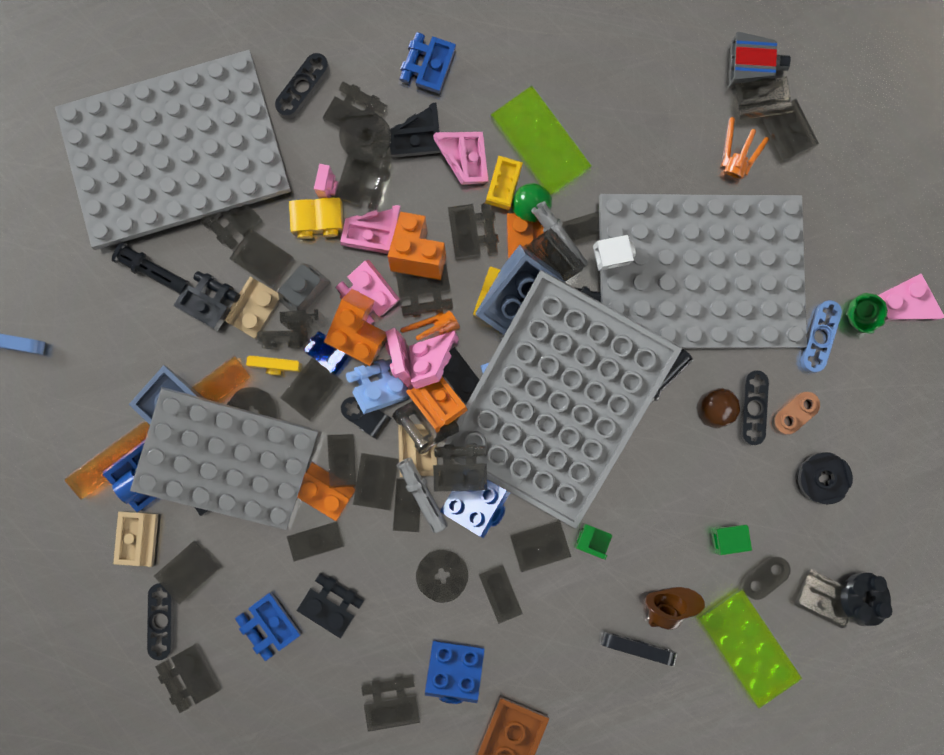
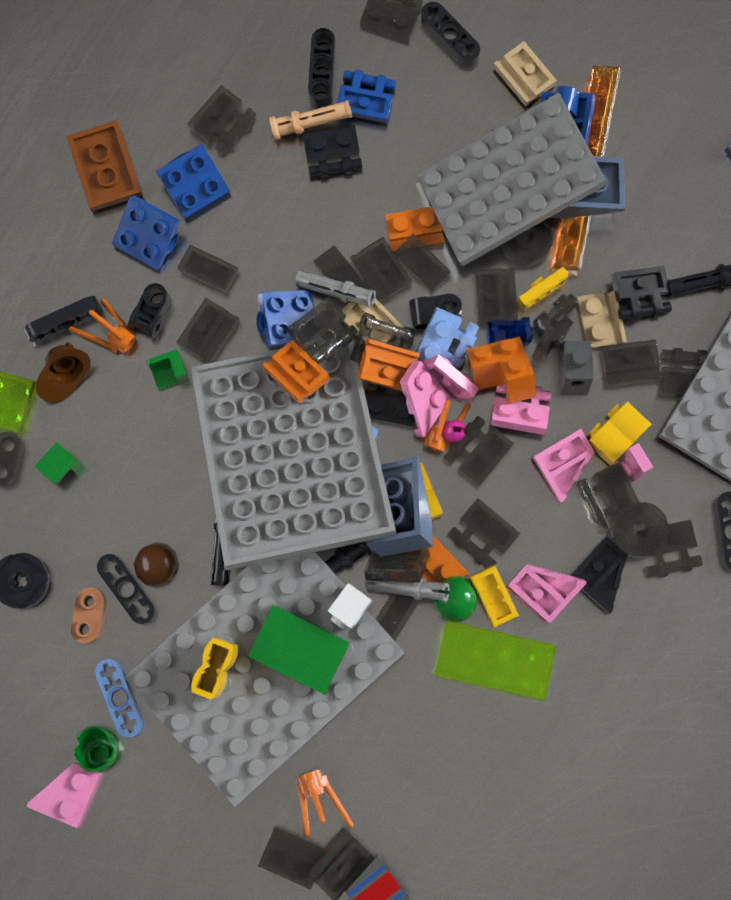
camera: 140 degrees right, 5 degrees down
clear smoke plate [154,540,220,605] -> none
clear smoke plate [287,521,345,561] -> none
orange brick [387,212,446,280] -> none
blue plate [399,32,456,94] -> none
clear smoke plate [416,549,468,603] -> none
none -> orange plant [68,298,136,354]
none -> blue plate [111,195,181,270]
none -> black piece [128,283,171,339]
none -> yellow brick [191,637,238,700]
none -> green tile [248,605,350,695]
none -> orange plate [262,340,330,404]
none -> light nougat pin [270,100,352,141]
none -> black beam [308,28,336,109]
none -> dark pink hinge [442,420,466,442]

